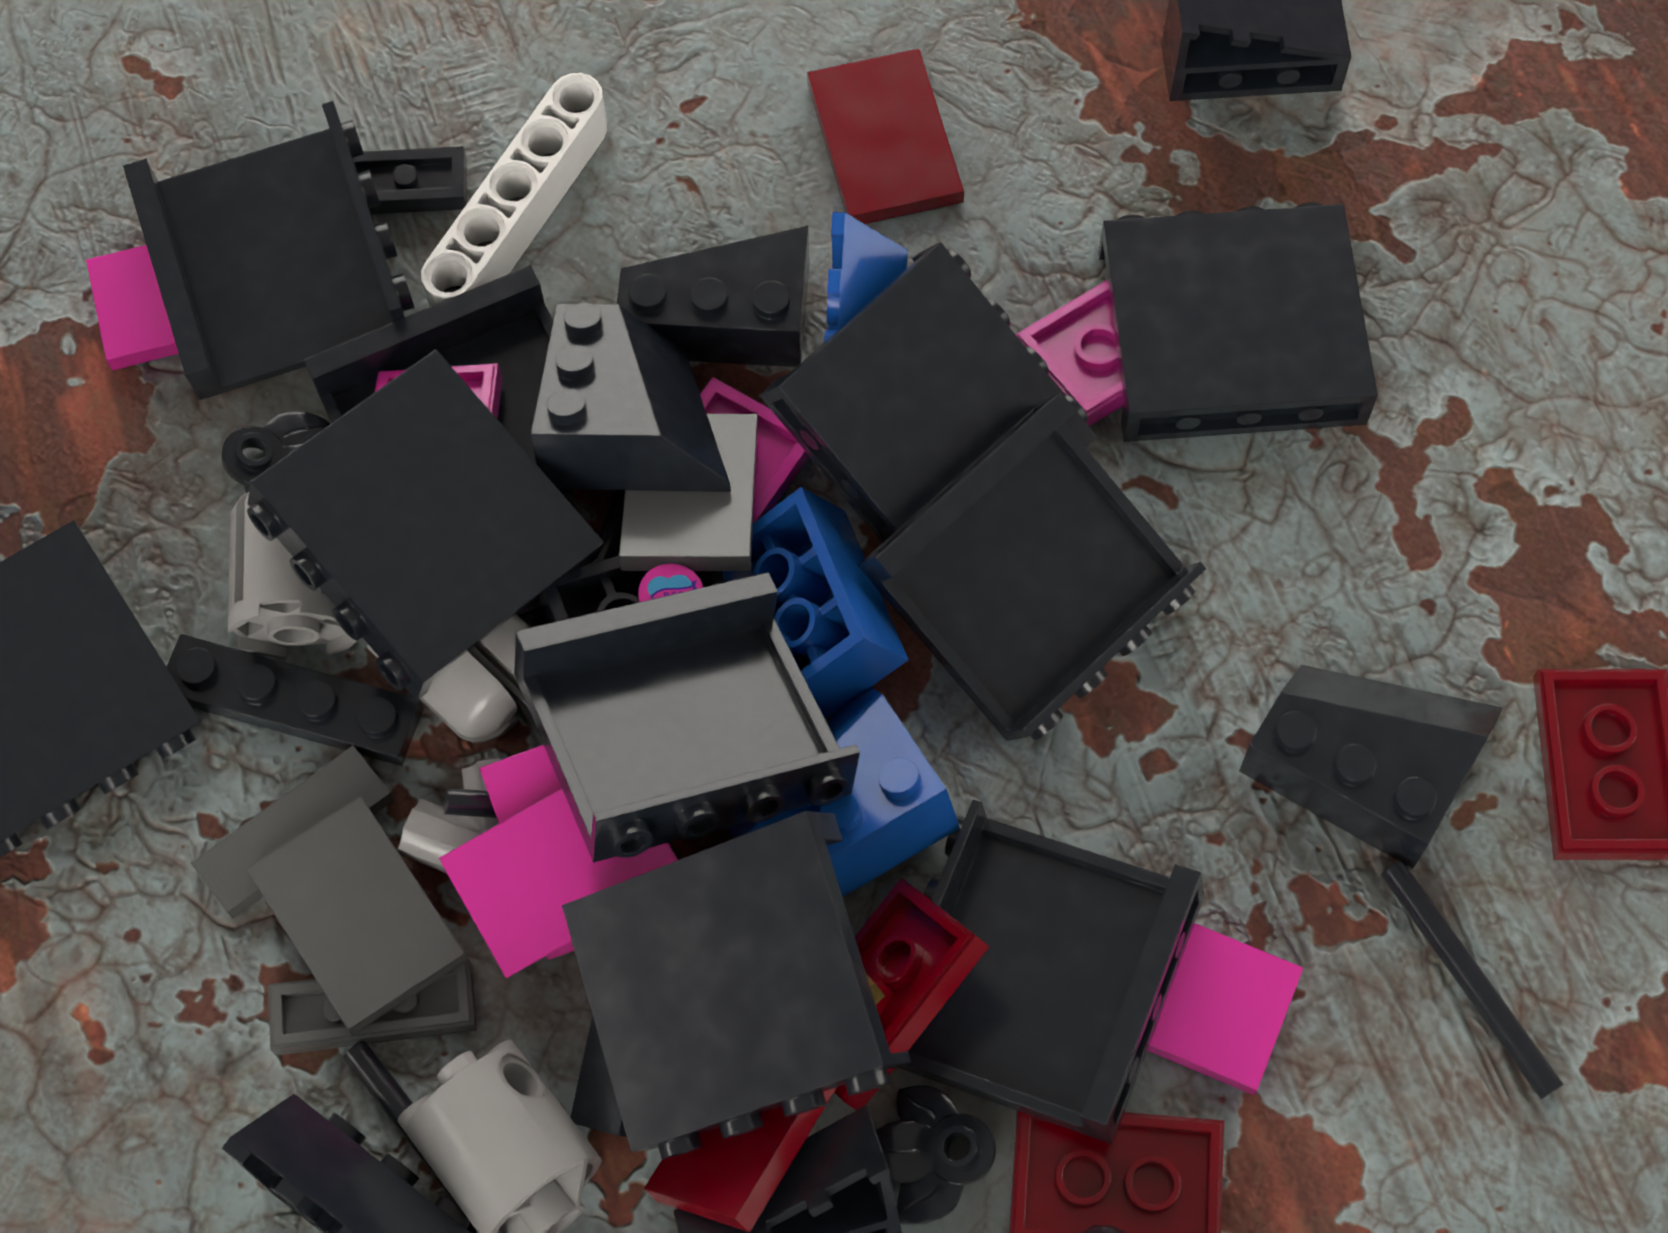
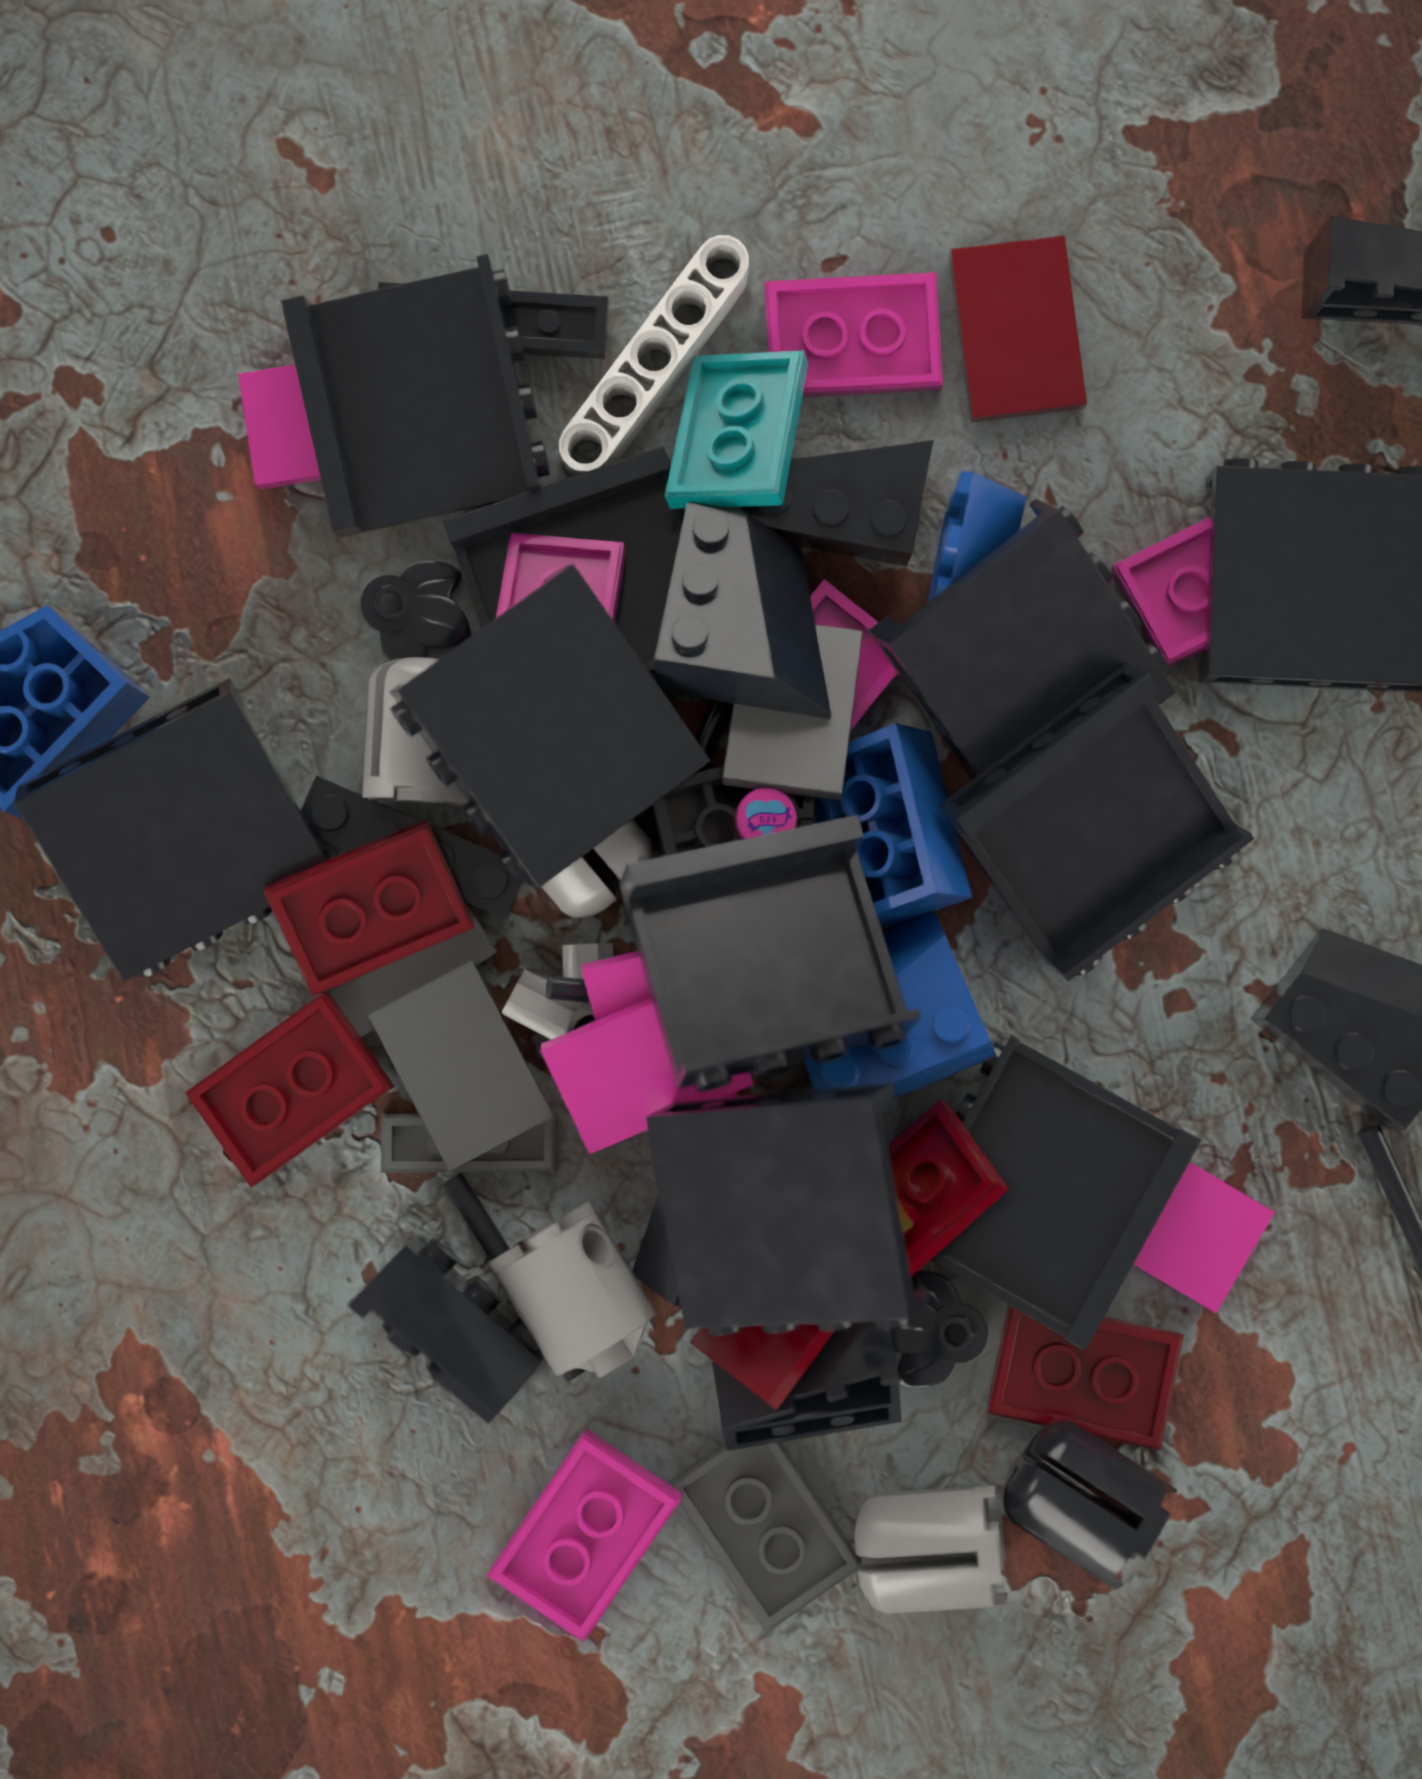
camera: 10 degrees right, 20 degrees up
none -> dark red tile [185,991,395,1188]
none -> dark red tile [264,818,475,996]
none -> teal tile [665,350,808,509]
none -> dark pink tile [764,272,943,397]

